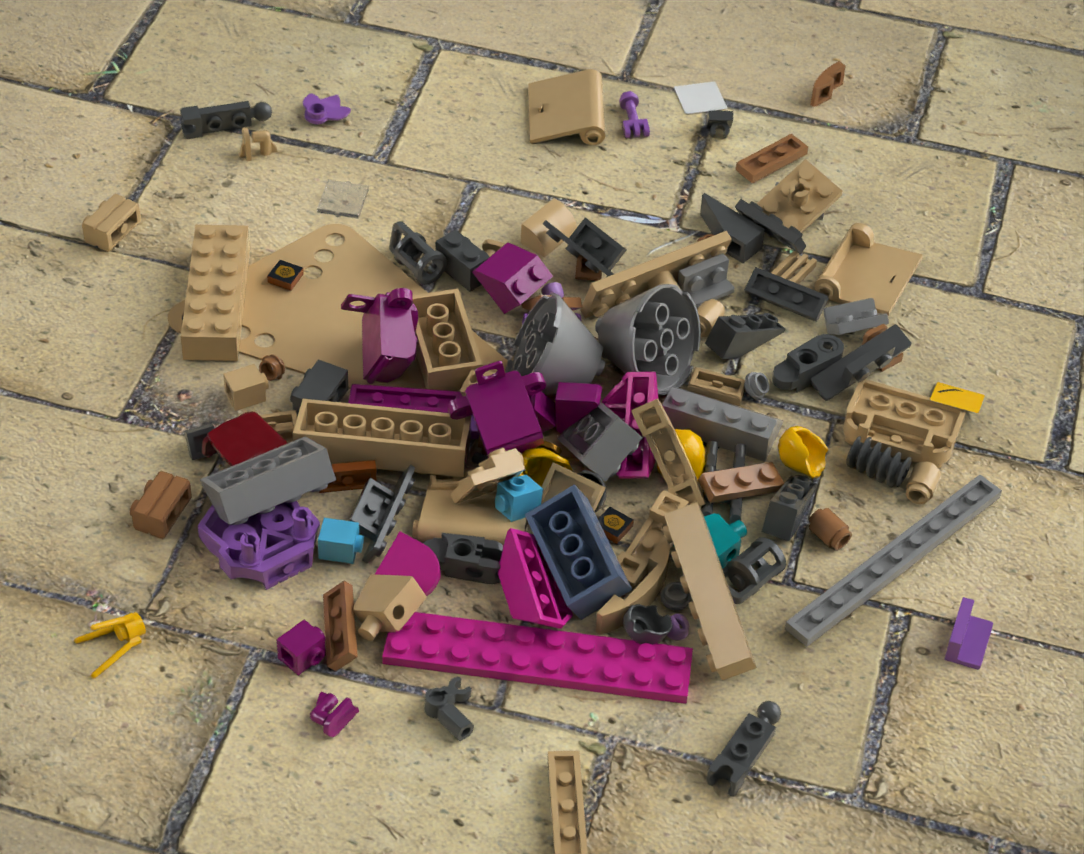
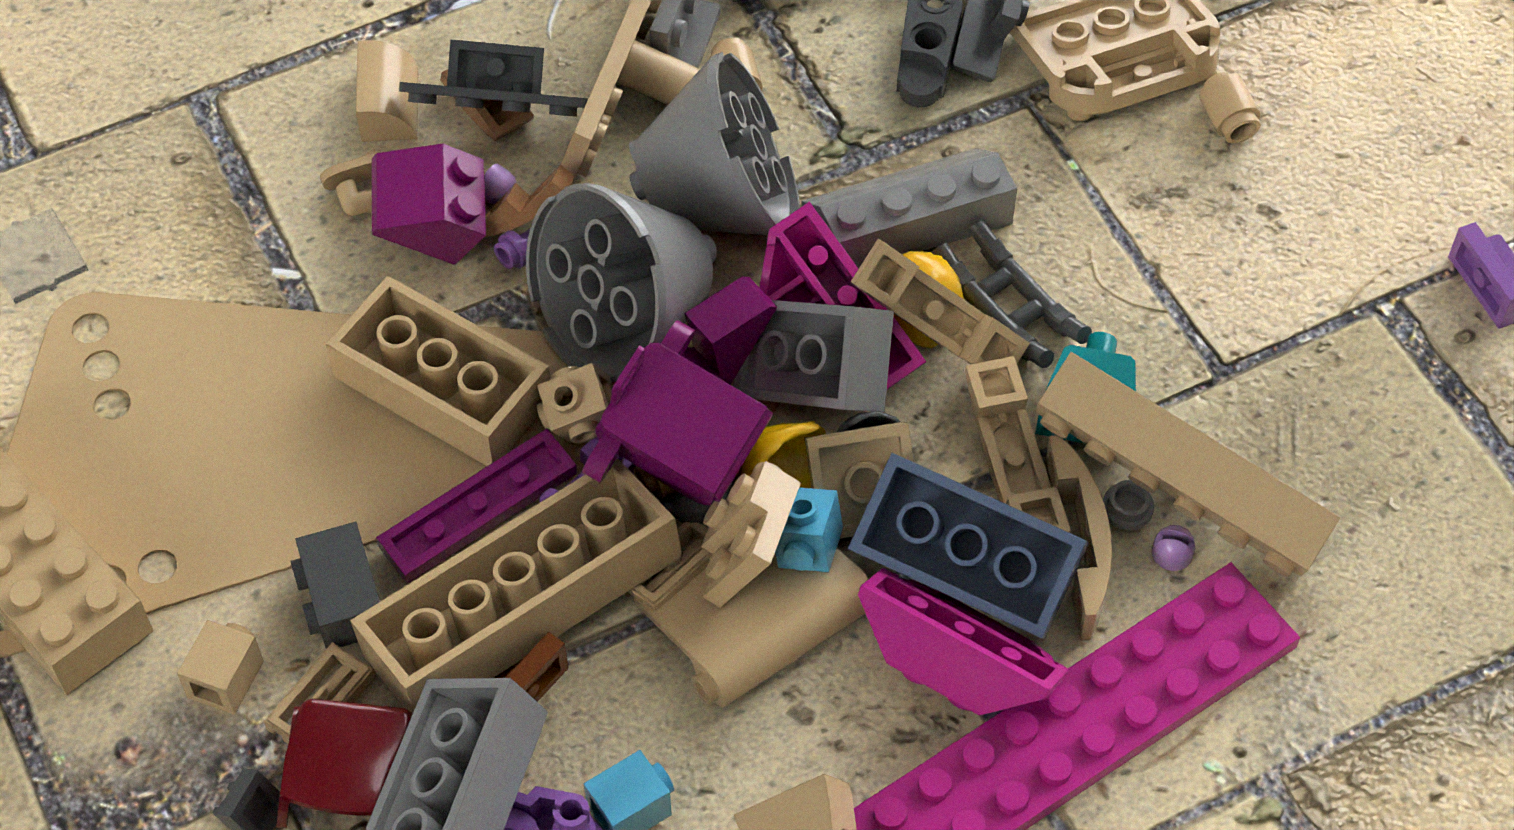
camera: 40 degrees left, 10 degrees up
medium nougat plate [259,354,285,381] -> none
tile [267,260,304,291] -> none
magenta piece [341,288,418,384] -> none
dark grey bracket [348,465,416,563] -> none
dark pink tile [375,531,441,596] -> none
dark grey piece [389,221,447,285] -> none
dark grey piece [423,533,504,584] -> none
dark grey brick [436,230,489,292] -> none
tile [598,507,634,544] -> none
dark grey hair [623,604,673,645] -> none
tan tile [687,367,746,406] -> none
medium nougat plate [698,462,784,503] -> none
dark grey slope [705,313,786,359] -> none
dark grey plate [707,701,781,797] -> none
dark grey piece [722,537,786,604] -> none
light grey plate [744,372,769,399] -> none
dark grey slope [762,475,818,541] -> none
yellow hair [778,426,828,479] -> none
light grey plate [785,475,1002,647] -> none
medium nougat brick [809,508,852,550] -> none
dark grey piece [846,436,912,488] -> none

